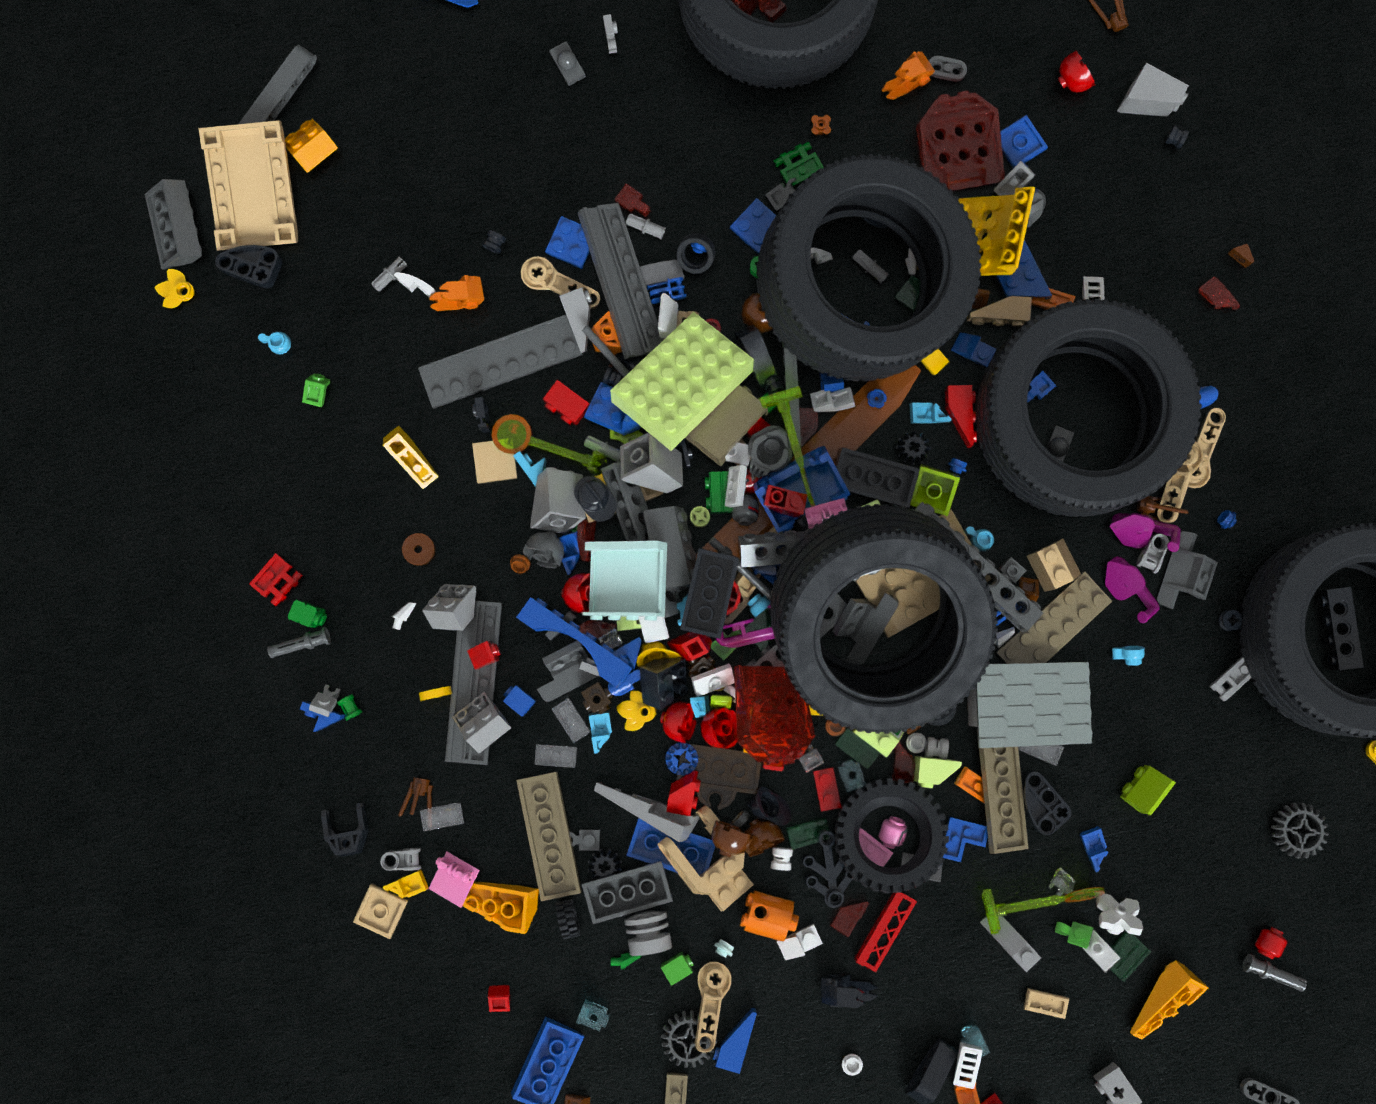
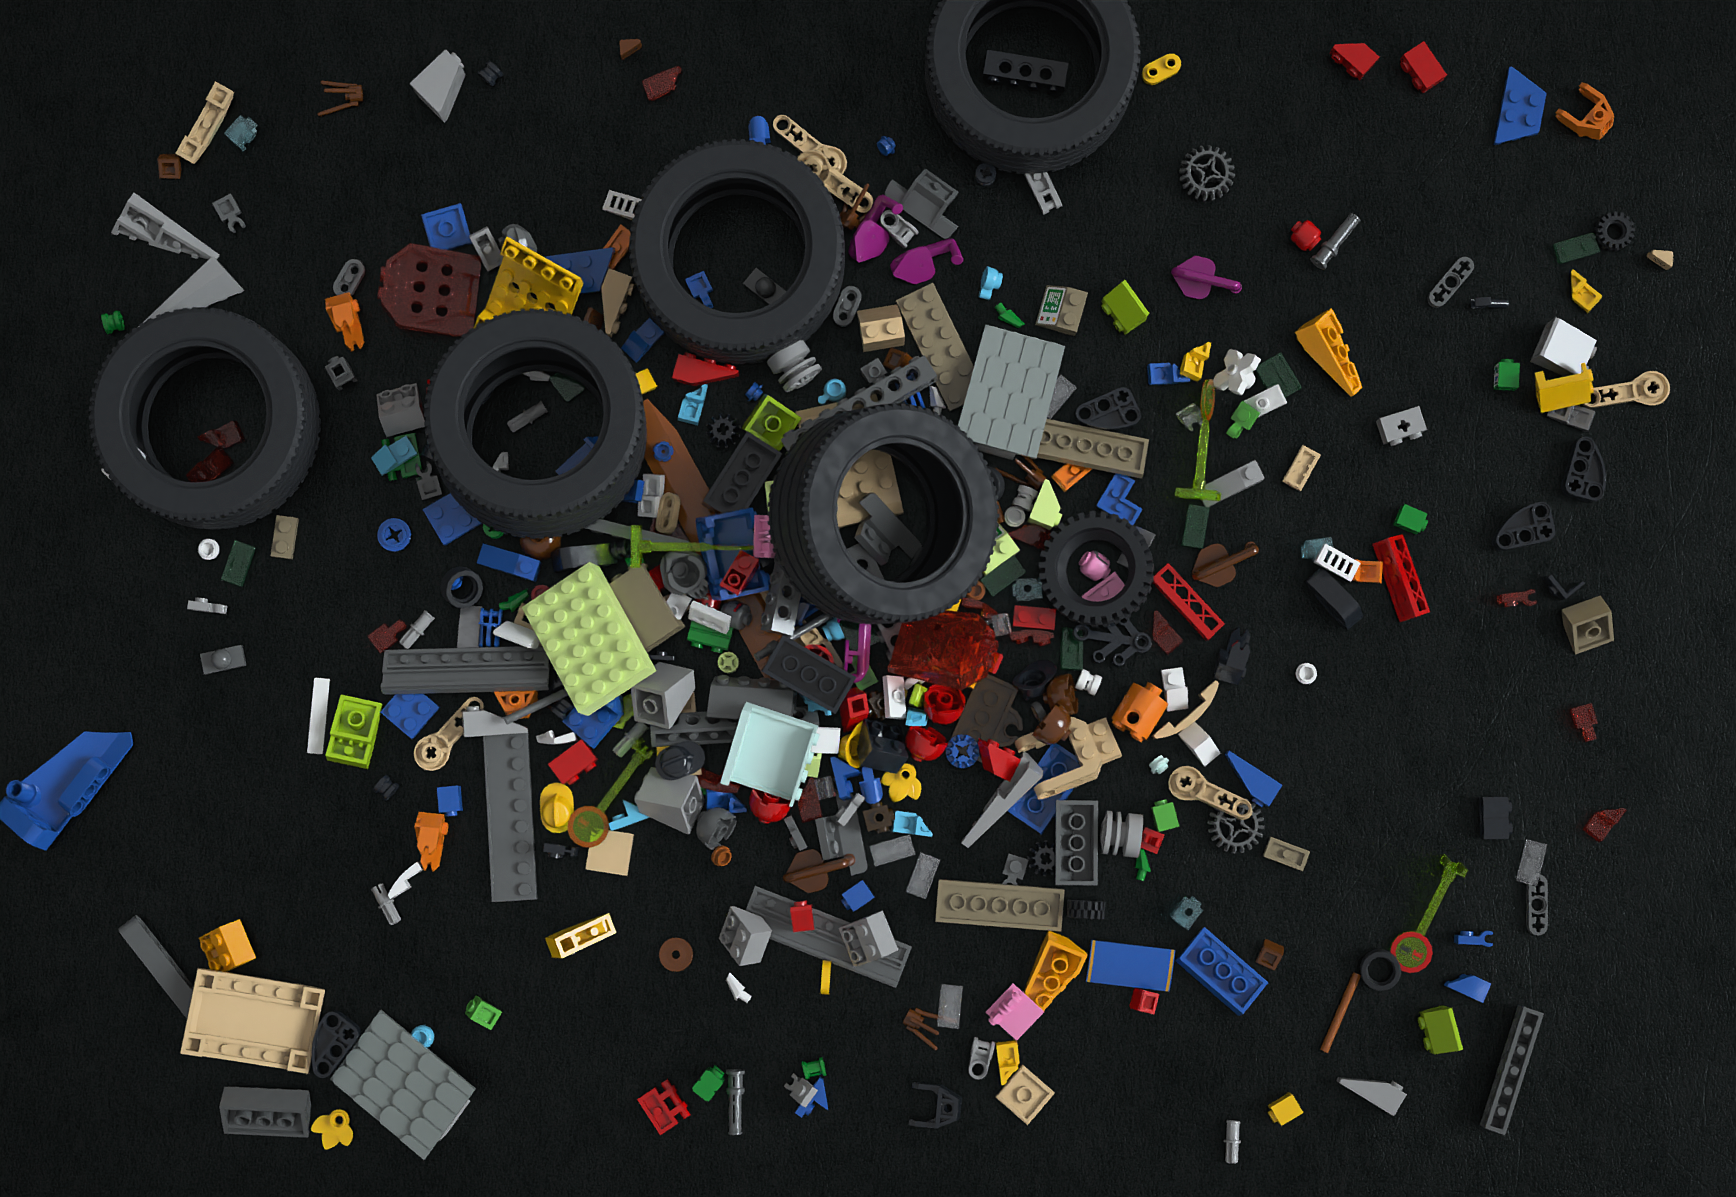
camera: 75 degrees left, 0 degrees up
blue arch [516,597,632,689] -> none
orange plate [811,115,831,135] -> none
red cylinder [1058,51,1095,93] -> none
none -> white plate [198,539,219,560]
none -> clear green plate [221,541,256,587]
none -> dark tan plate [271,515,299,560]
none -> white sticker [307,678,330,754]
none -> dark grey window [325,356,358,390]
none -> lime slope [325,695,382,769]
none -> light grey piece [330,1010,476,1160]
none -> medium azure slope [371,436,418,476]
none -> light grey slope [377,383,425,437]
none -> blue gear [377,518,411,552]
none -> blue brick [437,786,463,817]
none -> blue slope [477,544,542,582]
none -> green bar [499,589,529,612]
none -> white slope [536,731,578,744]
none -> yellow piece [540,783,574,833]
none -> tan plate [656,492,680,535]
none -> light grey wheel [767,340,822,392]
none -> reddish brown piece [783,849,856,893]
none -> dark grey plate [833,286,861,327]
none -> clear red slope [961,598,998,620]
none -> green bar [995,303,1025,328]
none -> reddish brown plant [995,456,1047,490]
none -> clear red slope [1009,630,1054,646]
none -> dark tan slope [1035,285,1088,336]
none -> blue slope [1086,940,1175,991]
none -> red tile [1140,827,1164,854]
none -> tan slope [1152,681,1219,739]
none -> magenta piece [1171,256,1242,299]
none -> white slope [1178,722,1221,767]
none -> yellow slope [1180,342,1211,381]
none -> clear green plate [1181,504,1210,549]
none -> reddish brown piece [1191,542,1259,587]

